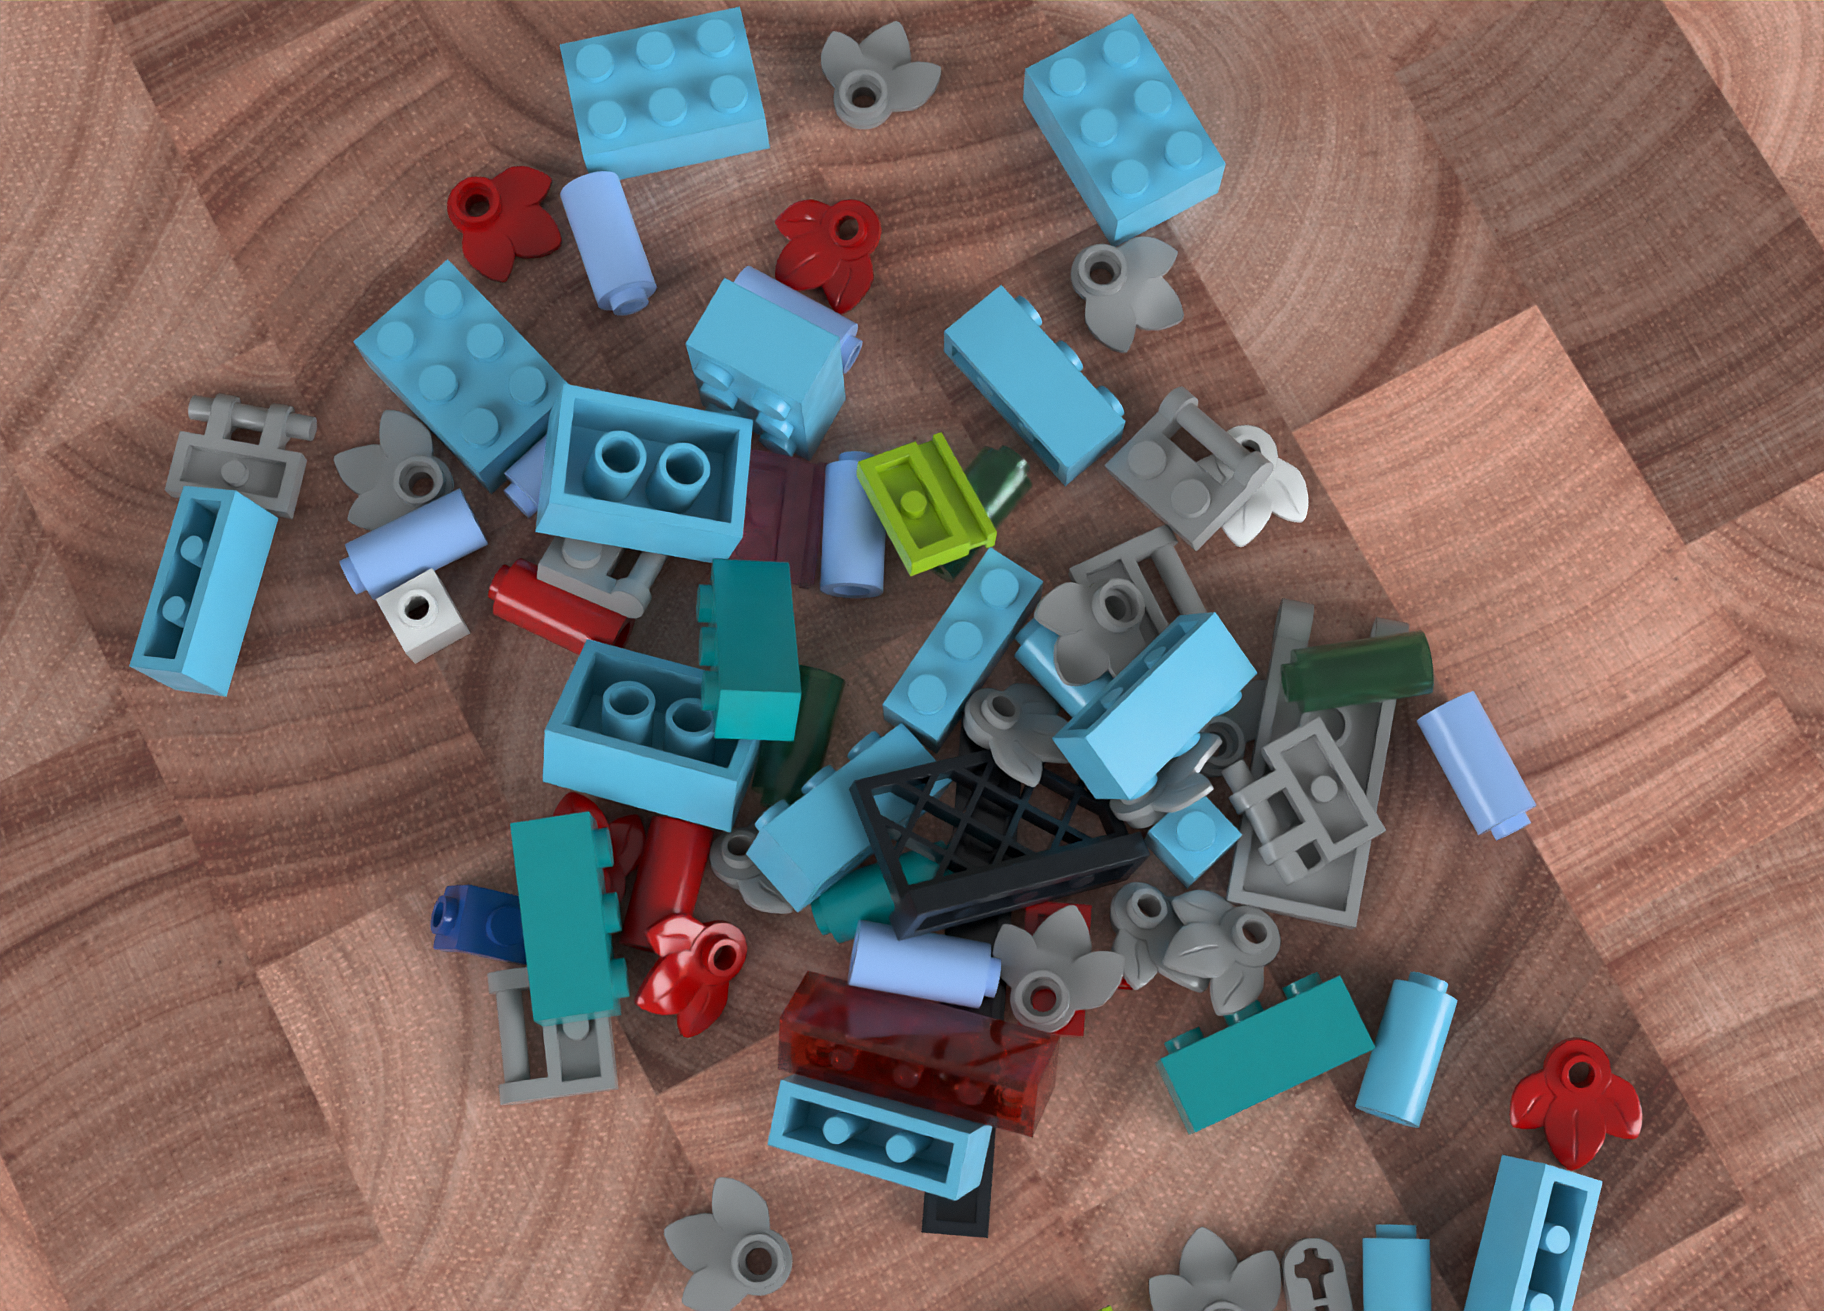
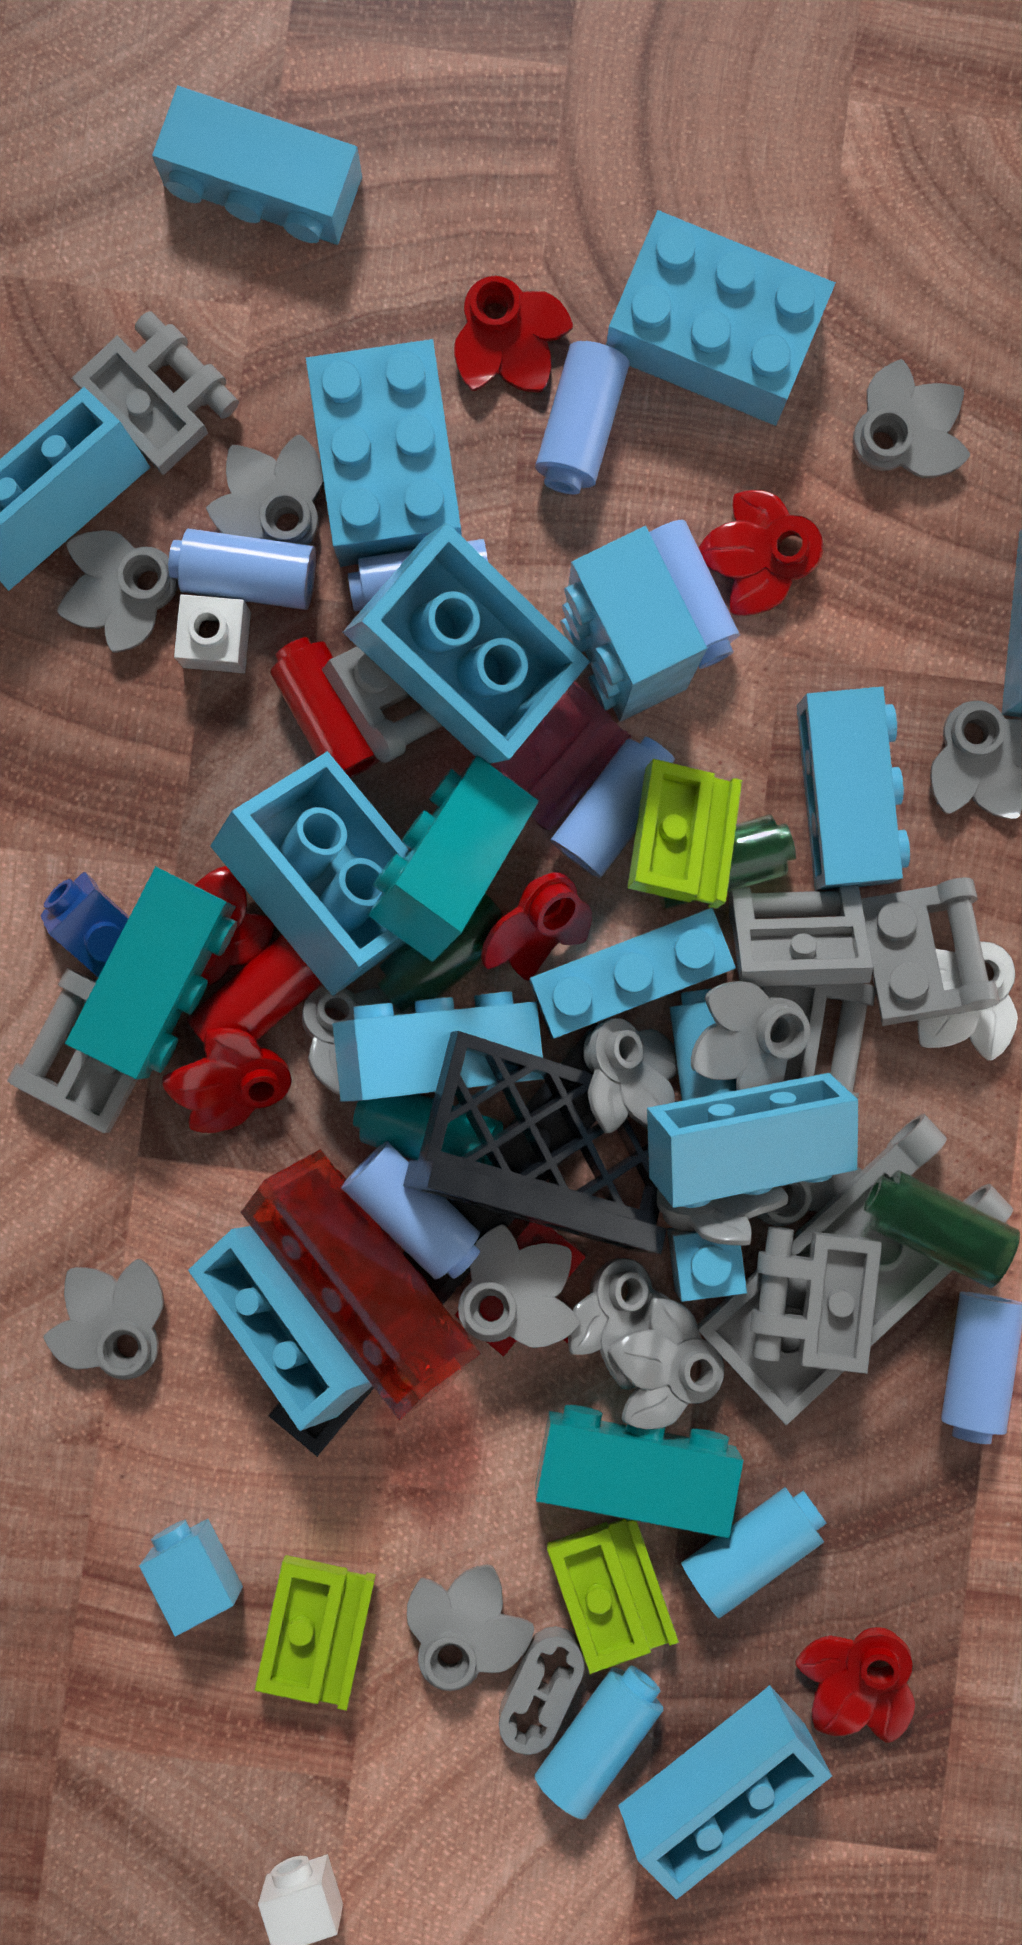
camera: 30 degrees right, 10 degrees up
none -> light grey plate [57,530,178,653]
none -> medium azure brick [152,85,362,245]
none -> red plate [481,872,592,981]
none -> lime plate [547,1518,679,1674]
none -> light grey plate [728,885,874,986]

